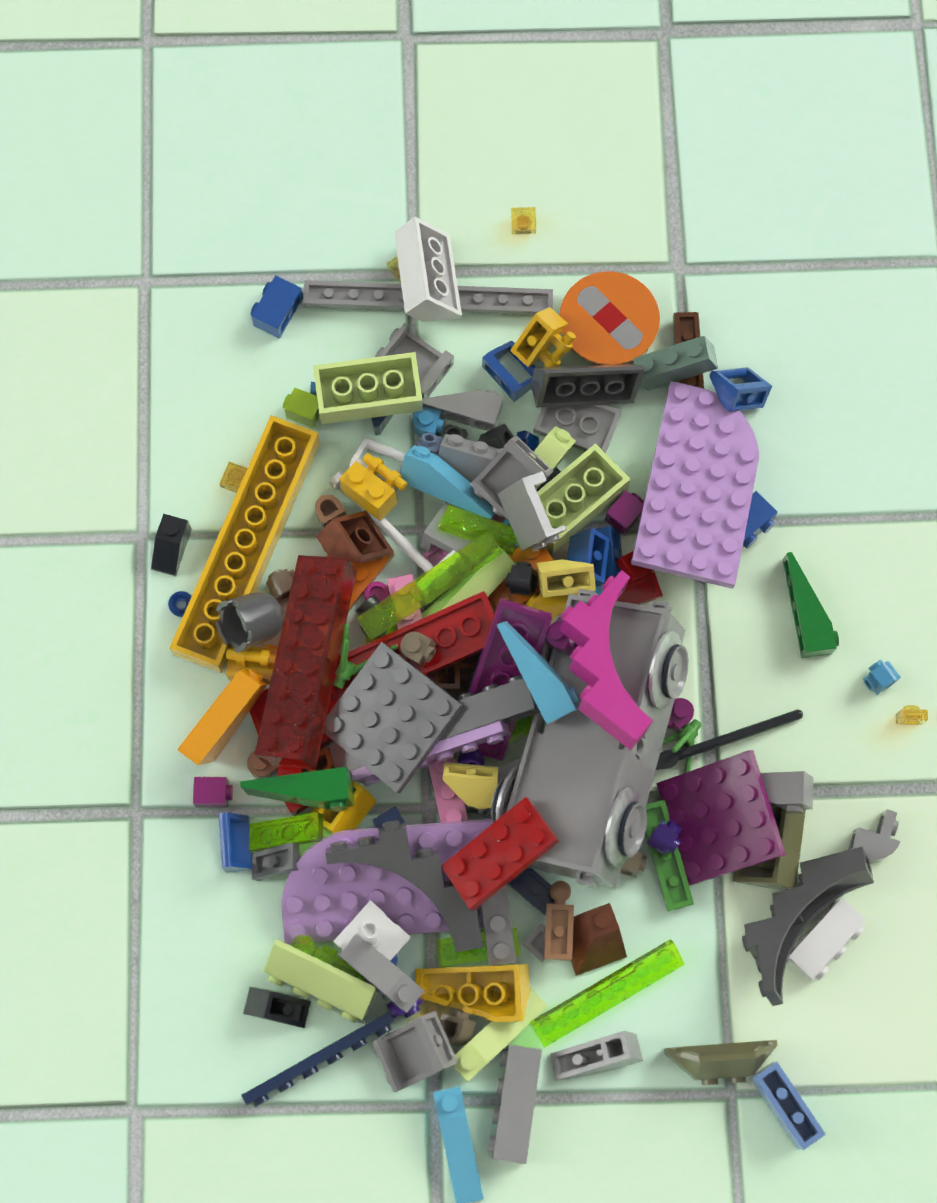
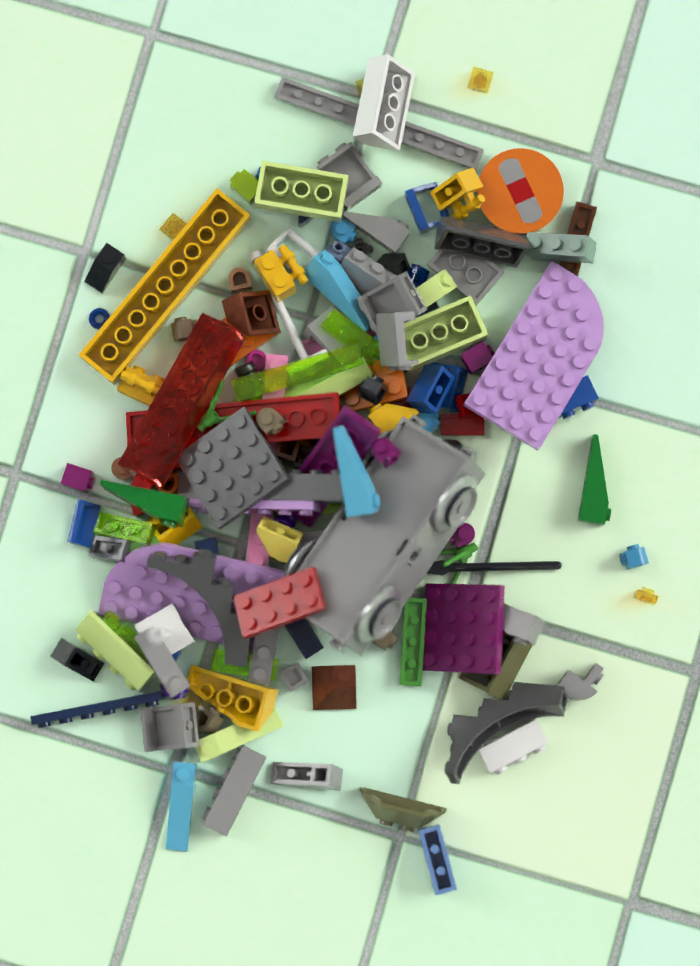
camera: 20 degrees right, 10 degrees up
light orange slope [177,668,268,766] -> none
dark grey cylinder [216,591,283,652] -> none
blue brick [250,275,303,339] -> none
clear neon green plate [530,939,685,1048] -> none
light yellow slope [537,559,596,598] -> none
medium nougat plate [544,880,574,961] -> none
dark pink arch [559,570,653,750] -> none
dark purple plate [647,820,682,855] -> none
blue tile [709,367,772,412] -> none

